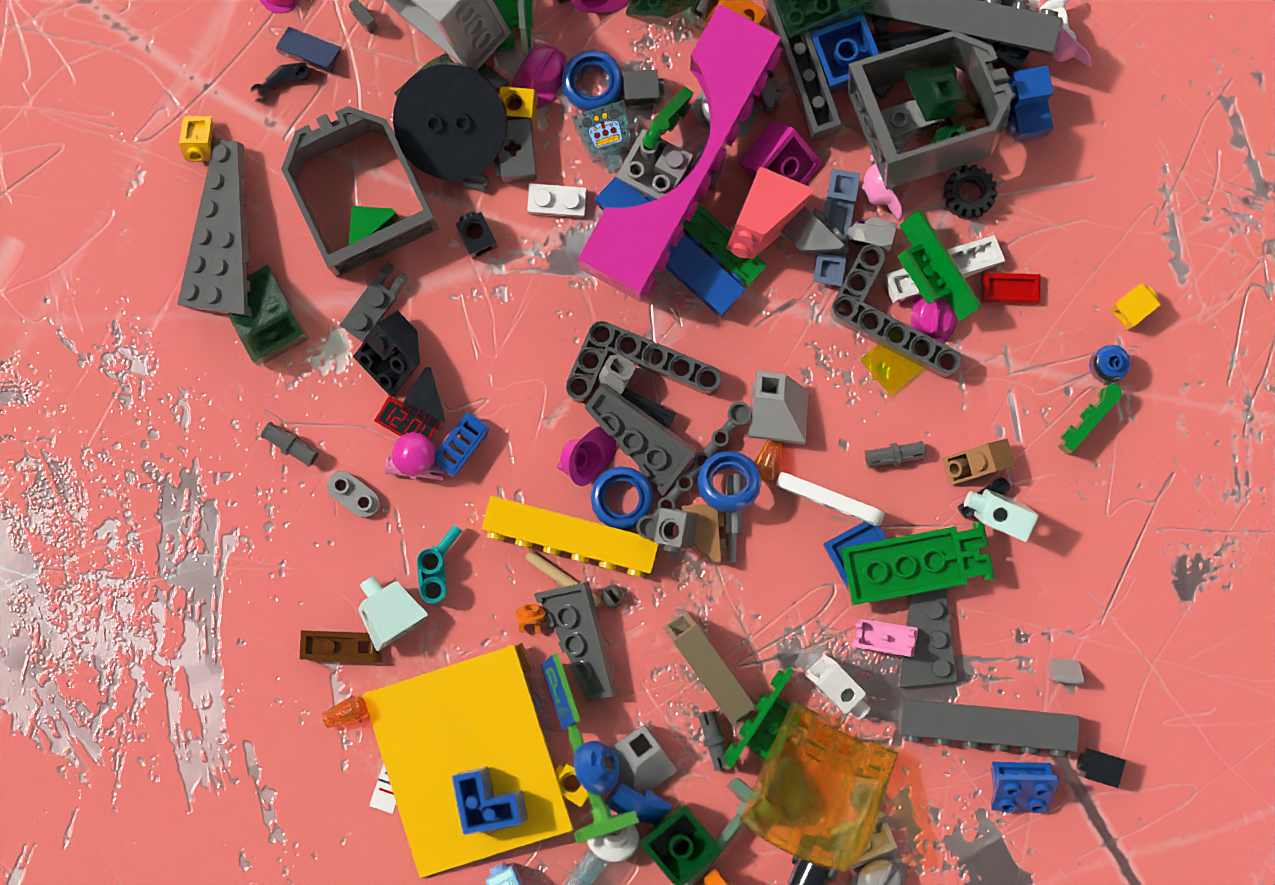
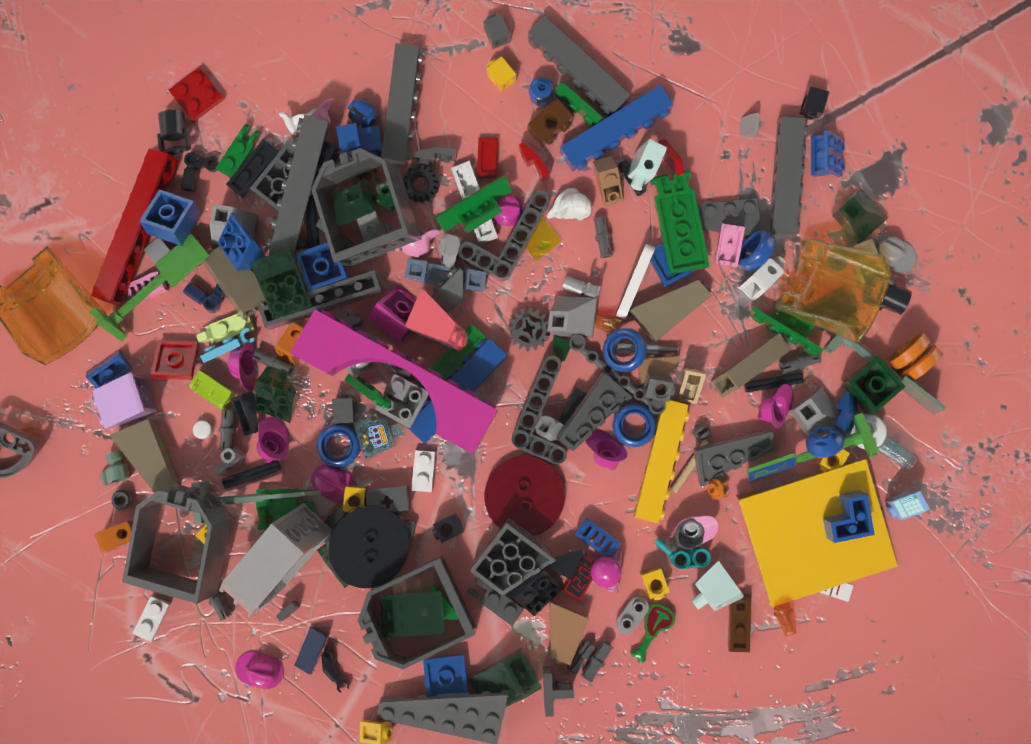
camera: 90 degrees left, 0 degrees up
none -> blue head [348,99,378,128]
none -> clear green slope [380,591,445,637]
none -> dark grey brick [381,43,423,166]
none -> dark grey slope [414,147,457,167]
none -> blue plate [423,654,468,697]
none -> dark grey wedge [470,518,556,596]
none -> dark grey brick [483,14,511,49]
none -> dark red plate [484,456,565,536]
none -> dark grey gear [507,308,550,352]
none -> red slope [519,143,550,182]
none -> reddish brown brick [527,99,573,147]
none -> dark grey brick [528,15,631,115]
none -> dark grey bracket [543,666,574,717]
none -> white hair [547,188,593,221]
none -> medium nougat slope [549,601,589,666]
none -> dark green tile [552,335,570,362]
none -> blue brick [560,85,673,172]
none -> light grey bar [562,276,602,300]
none -> dark grey piece [567,640,595,674]
none -> dark tan slope [629,280,712,343]
none -> green piece [630,603,675,663]
none -> yellow brick [640,567,670,601]
none -> red tile [658,139,684,176]
none -> dark grey hair [664,515,718,552]
none -> tan slope [677,368,706,404]
none -> blue wheel [738,230,776,271]
none -> black axle [744,373,804,393]
none -> dark pink piece [758,384,793,428]
none -> slope [832,189,888,244]

